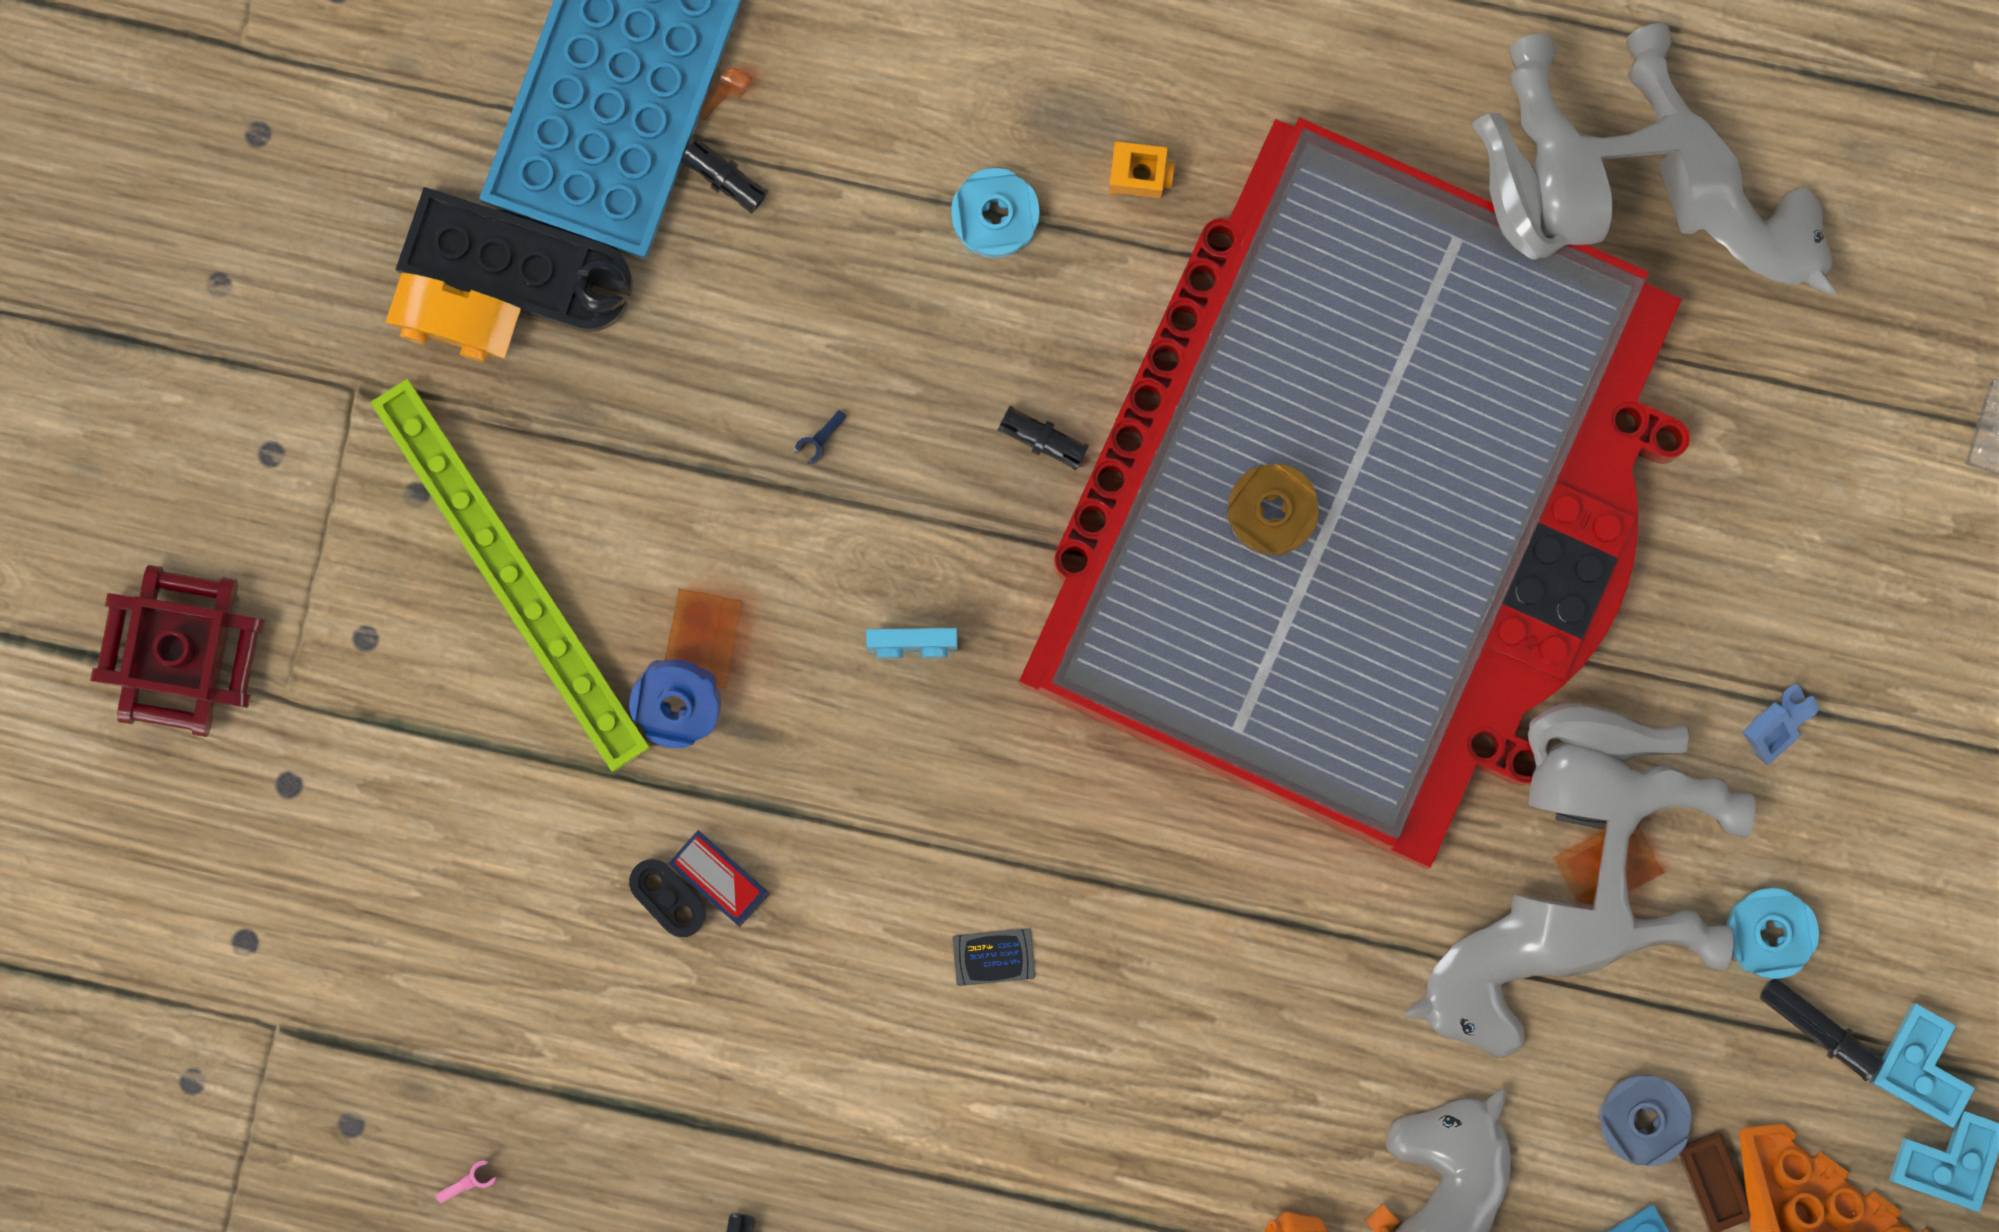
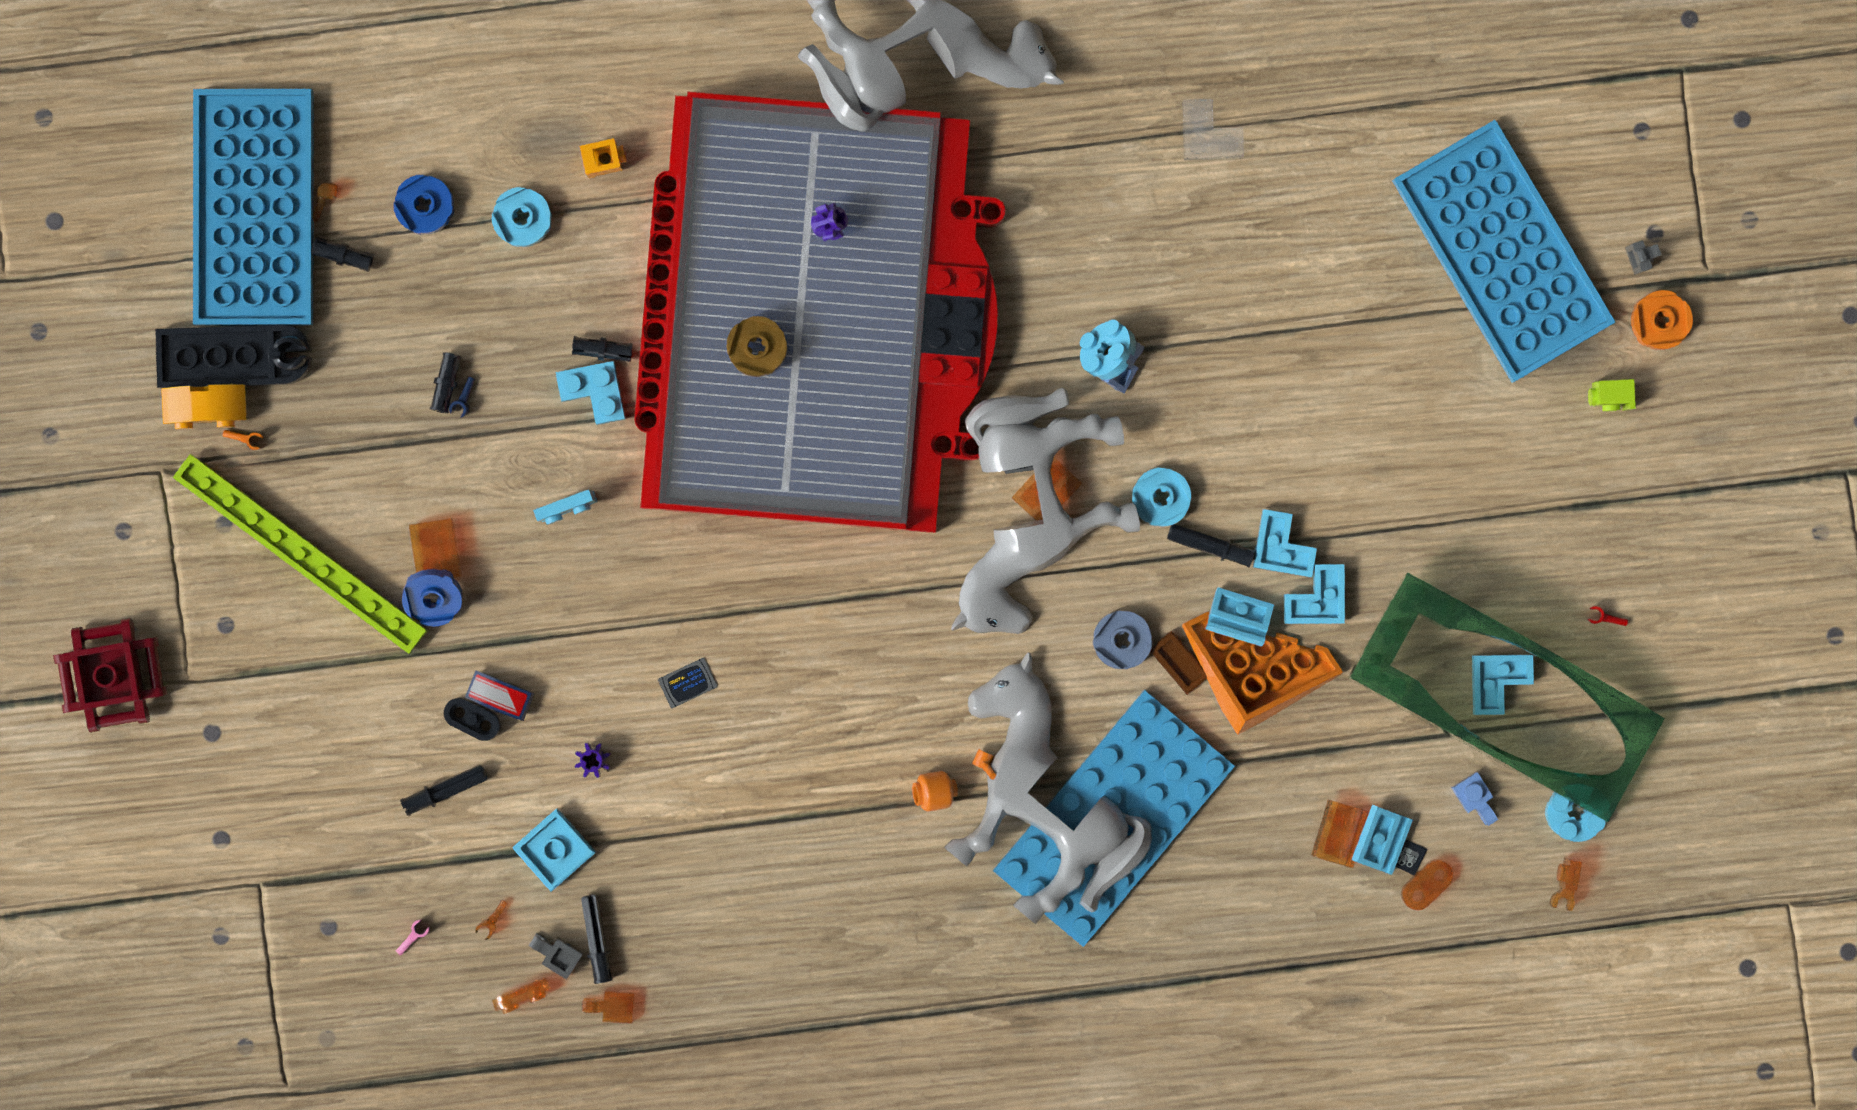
camera: 20 degrees left, 5 degrees up
none -> orange hand [223,430,264,450]
none -> blue plate [394,175,454,235]
none -> black axle [400,765,488,816]
none -> black pin [429,352,462,414]
none -> clear orange hand [475,899,508,940]
none -> medium azure plate [512,808,596,892]
none -> medium azure plate [555,361,626,425]
none -> dark purple gear [575,742,611,778]
none -> dark purple gear [811,203,848,241]
none -> medium azure plate [1080,319,1136,380]
none -> medium azure plate [1206,587,1274,647]

